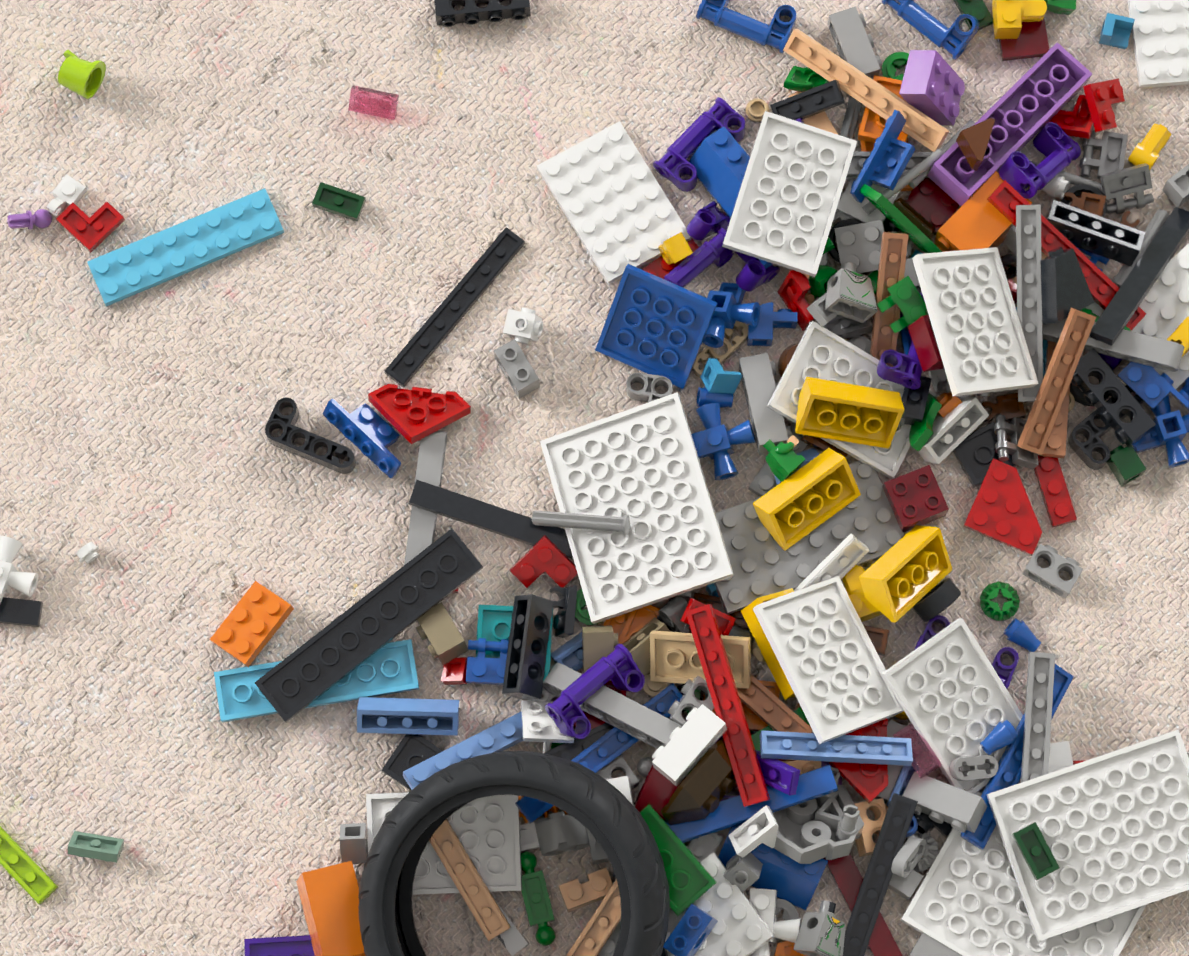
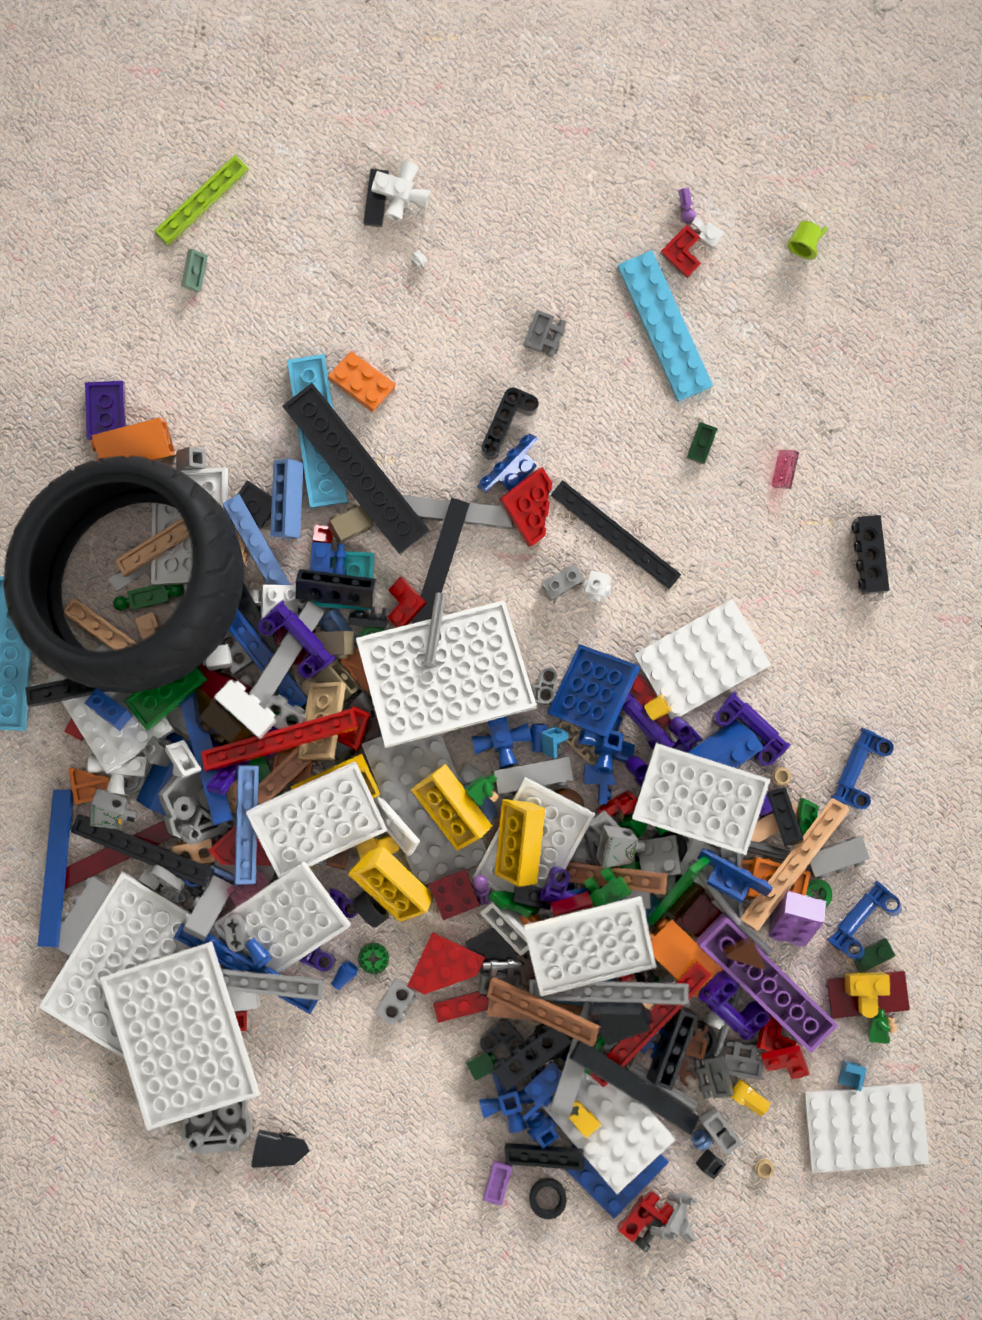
camera: 85 degrees right, 10 degrees up
dark green plate [1012,822,1060,880] -> none
none -> medium lavender axle [473,875,490,905]
none -> flat silver plate [523,310,567,357]

